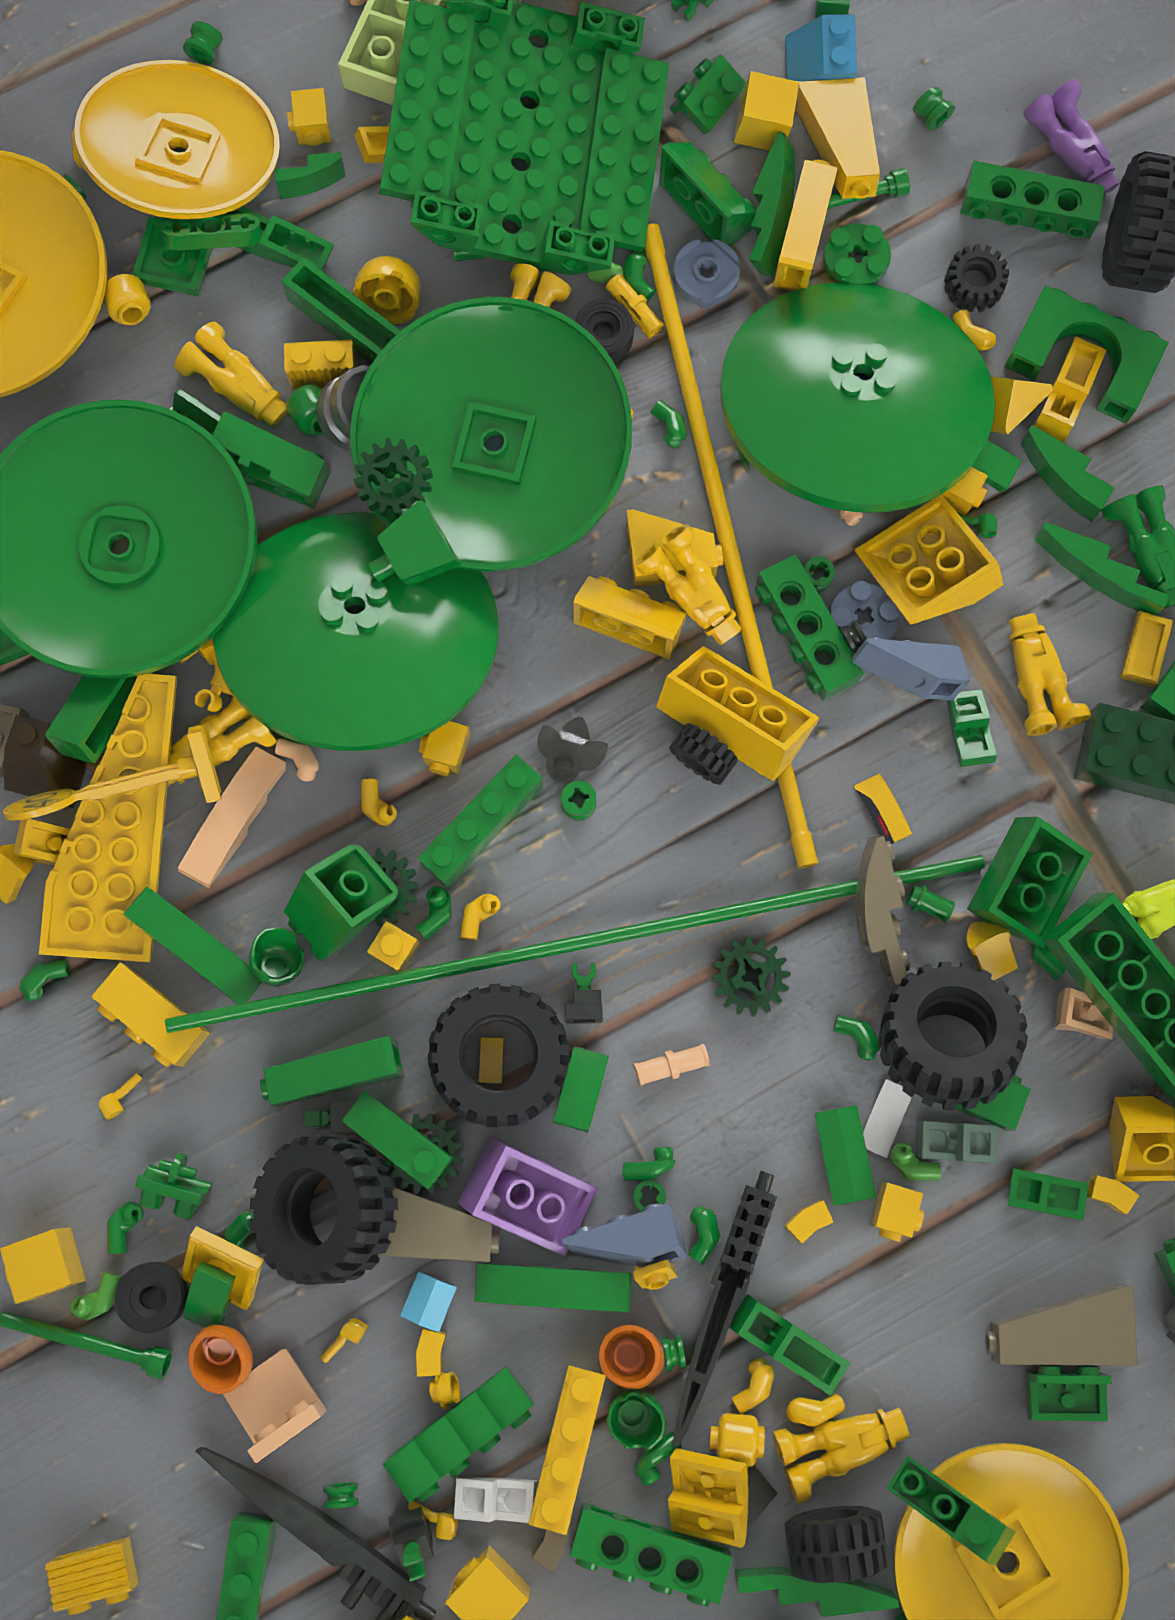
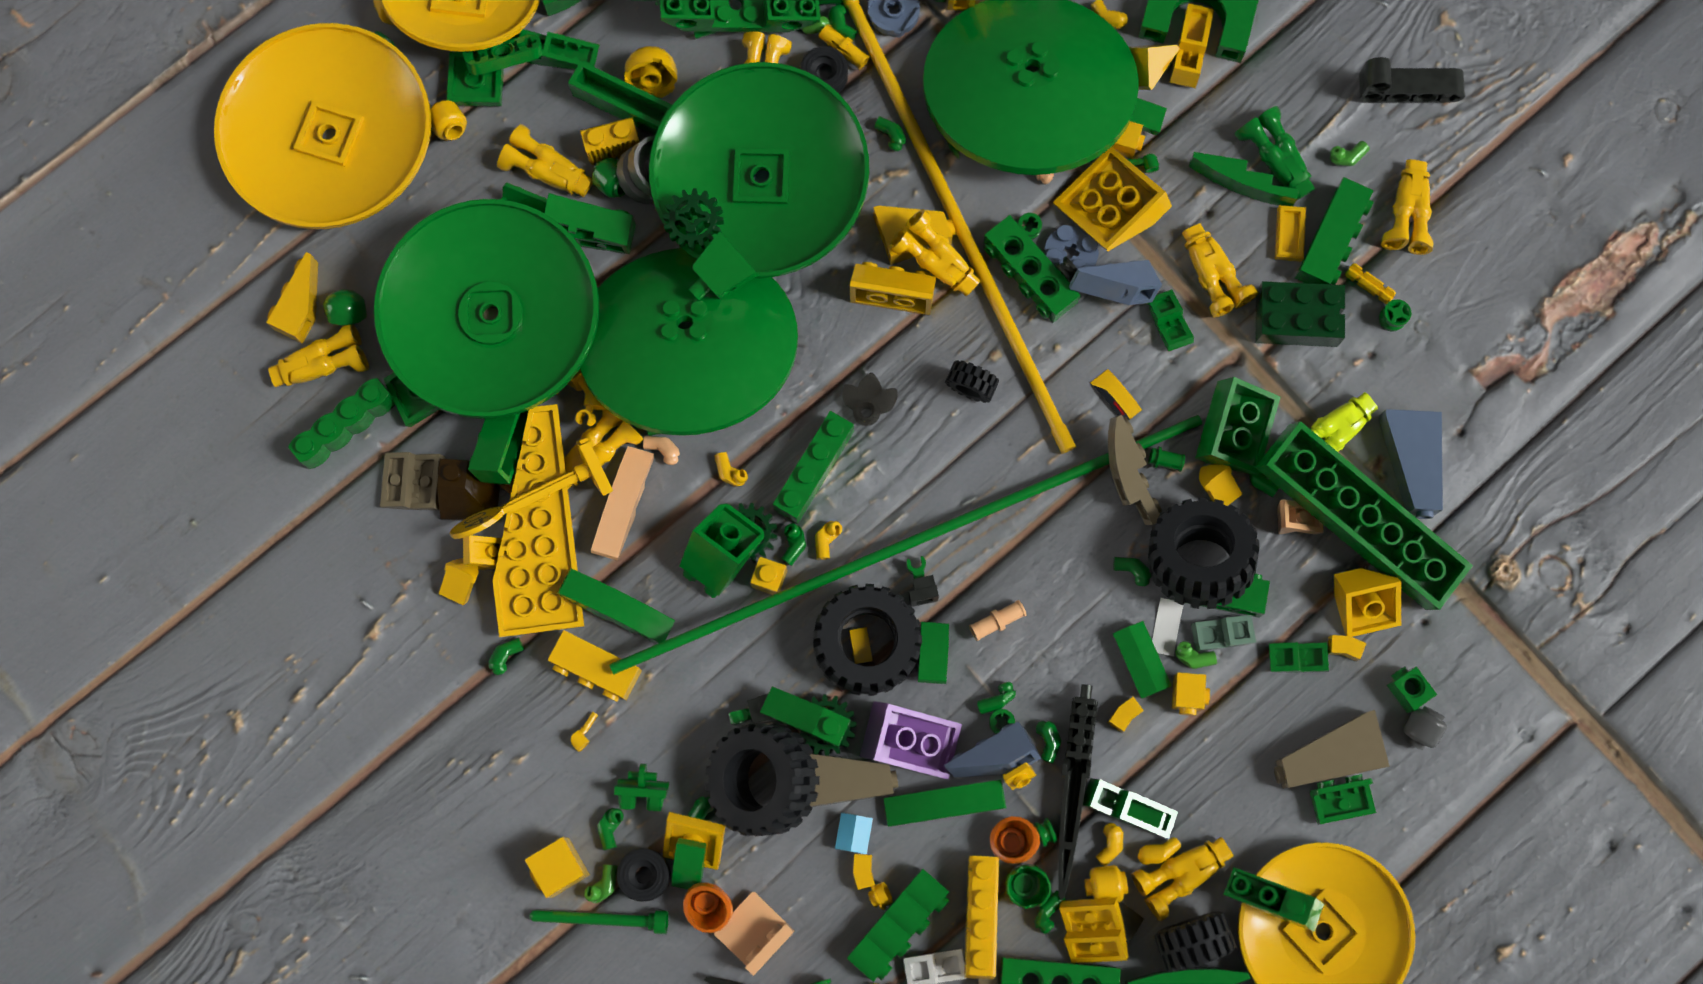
camera: 10 degrees left, 0 degrees up
green hair [249,927,305,987] -> none
green slope [260,1036,405,1107] -> none
yellow hand [320,1318,368,1363] -> none
yellow brick [419,721,471,776] -> none
green wheel [561,781,596,821] -> none
yellow slope [656,646,820,781] -> none
dark green gear [711,937,791,1017] -> none
green slope [1020,425,1115,522] -> none

